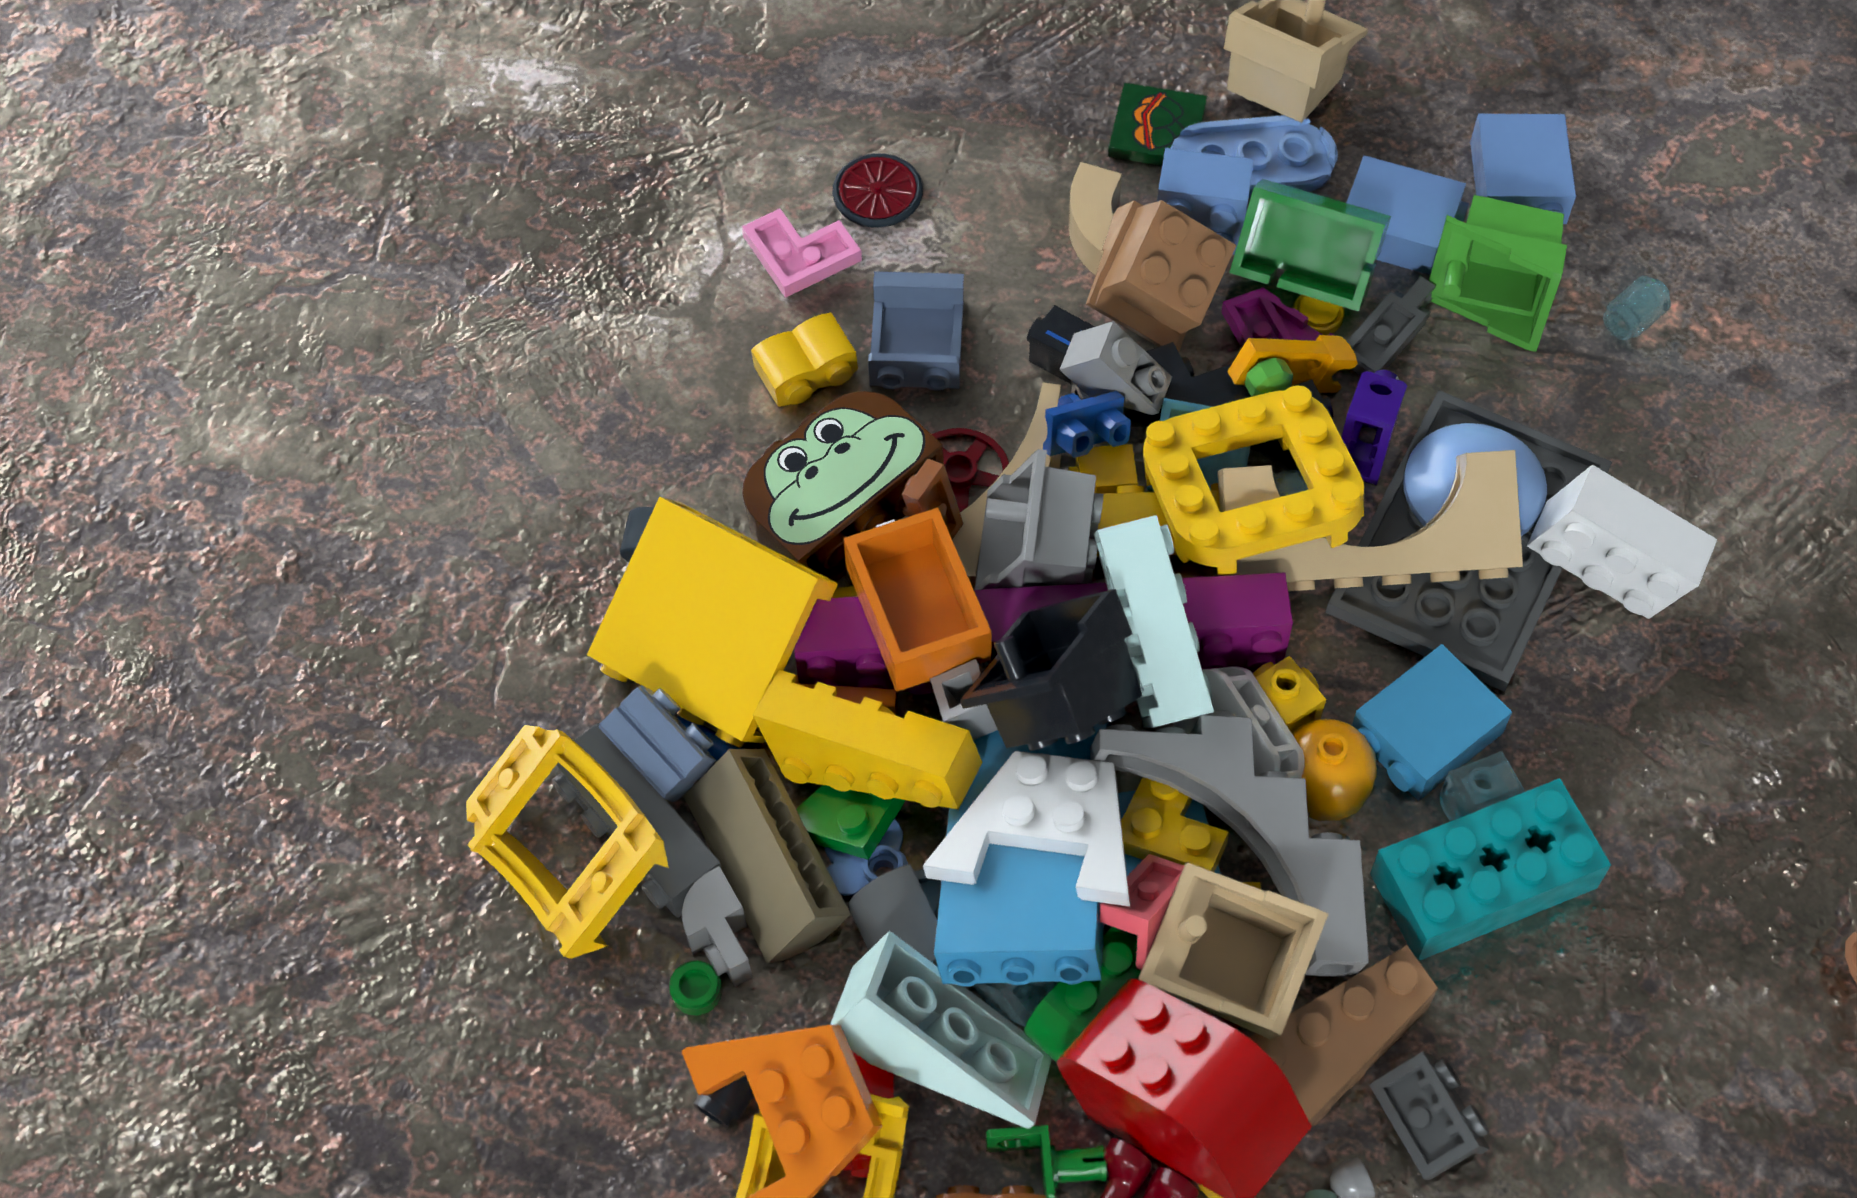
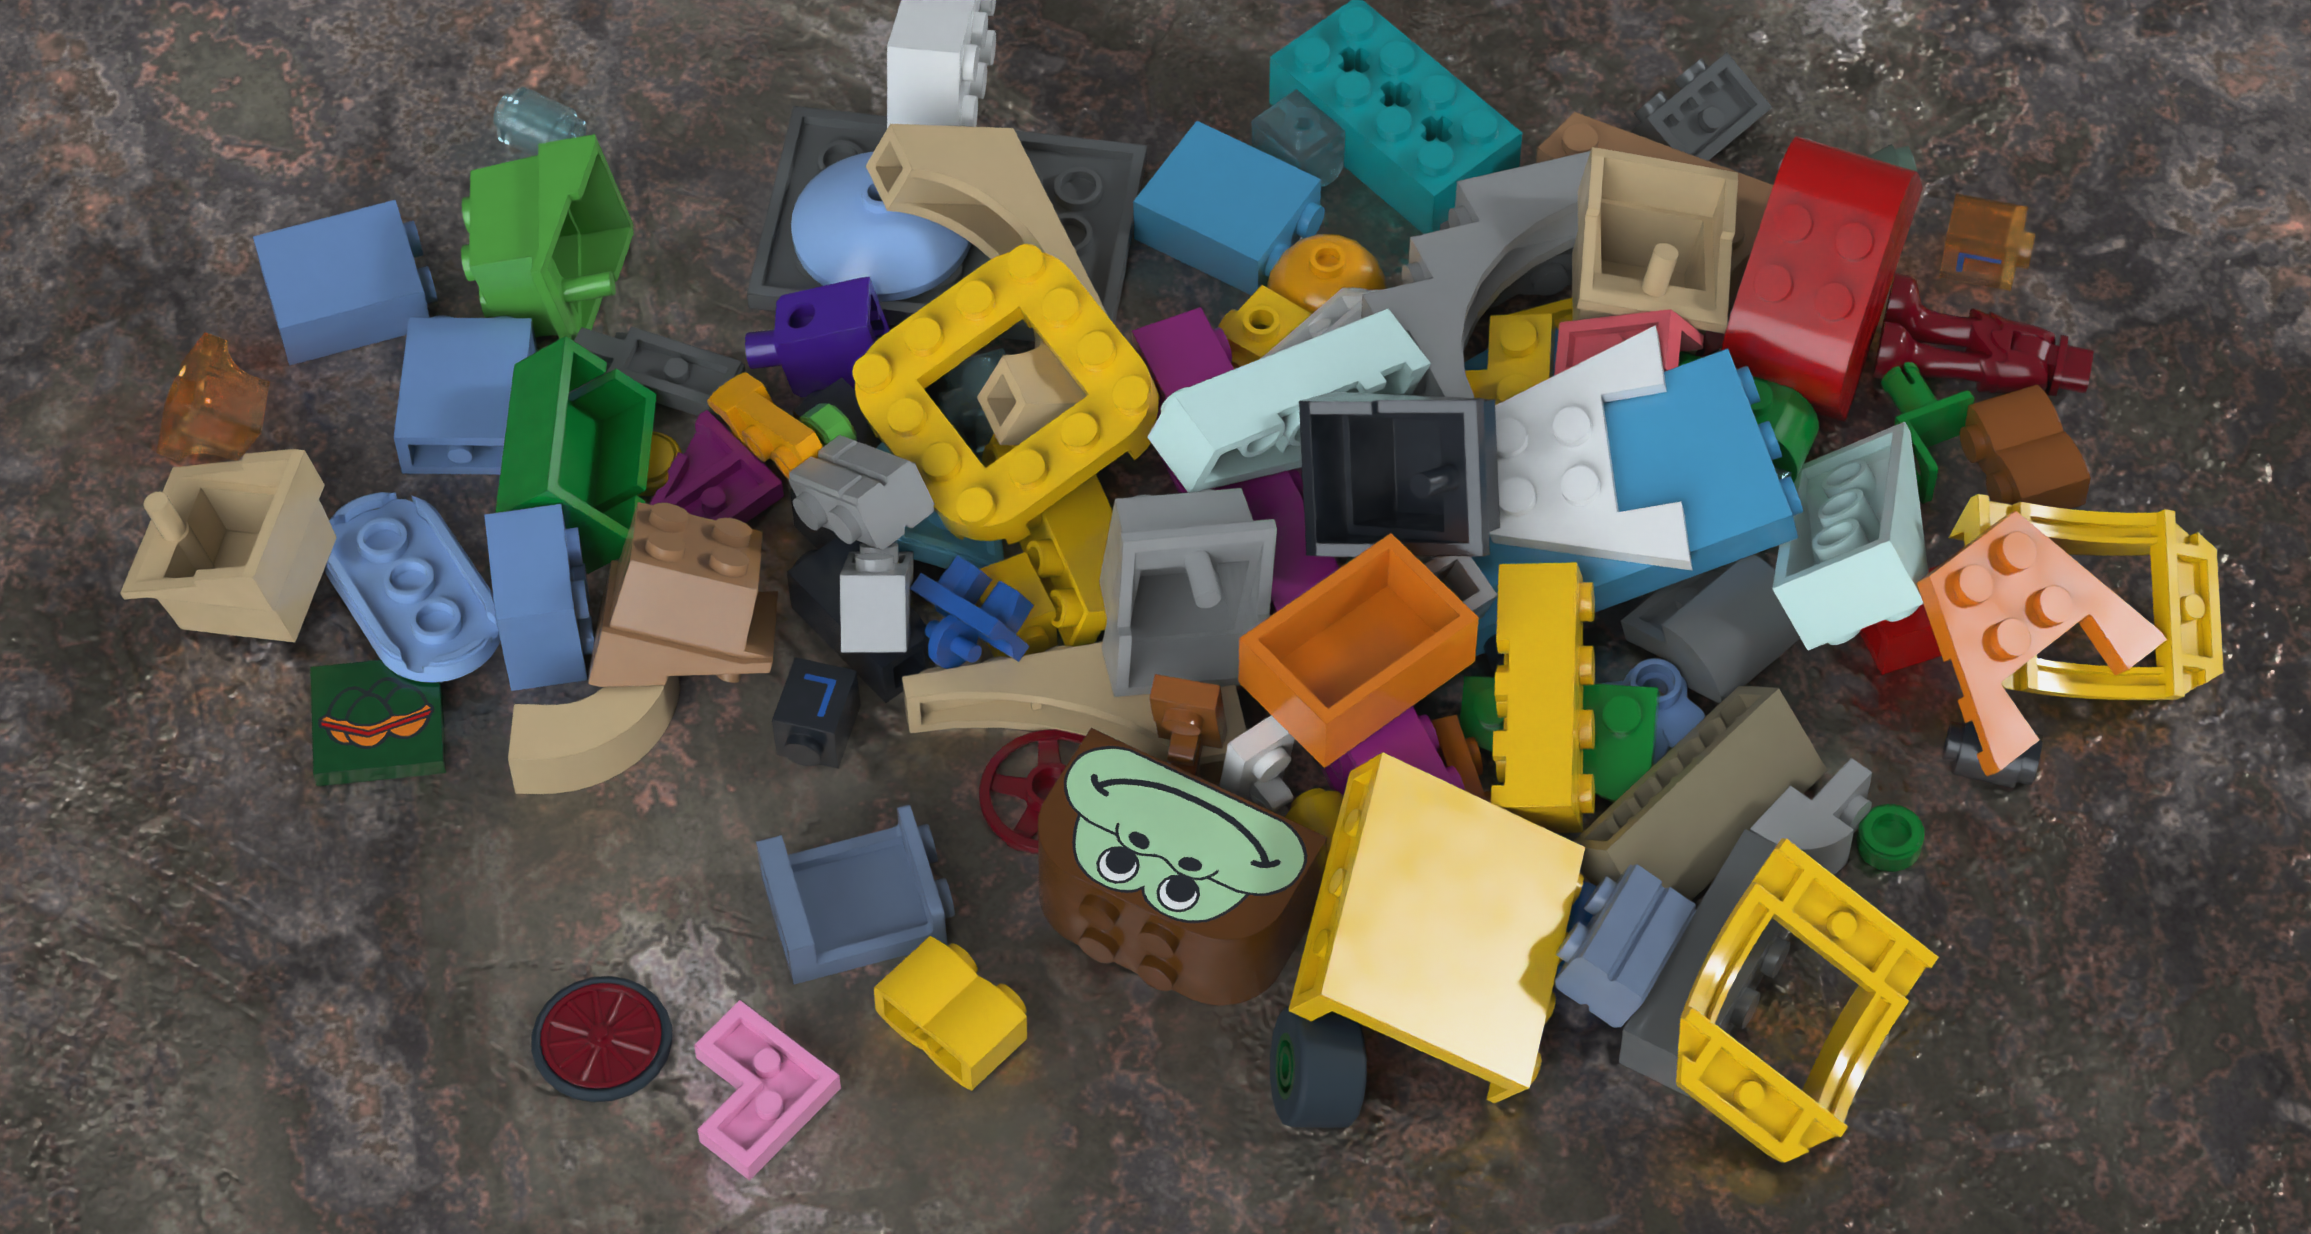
camera: 110 degrees left, 5 degrees down
none -> clear orange brick [156,332,270,461]
none -> light grey brick [788,435,935,550]

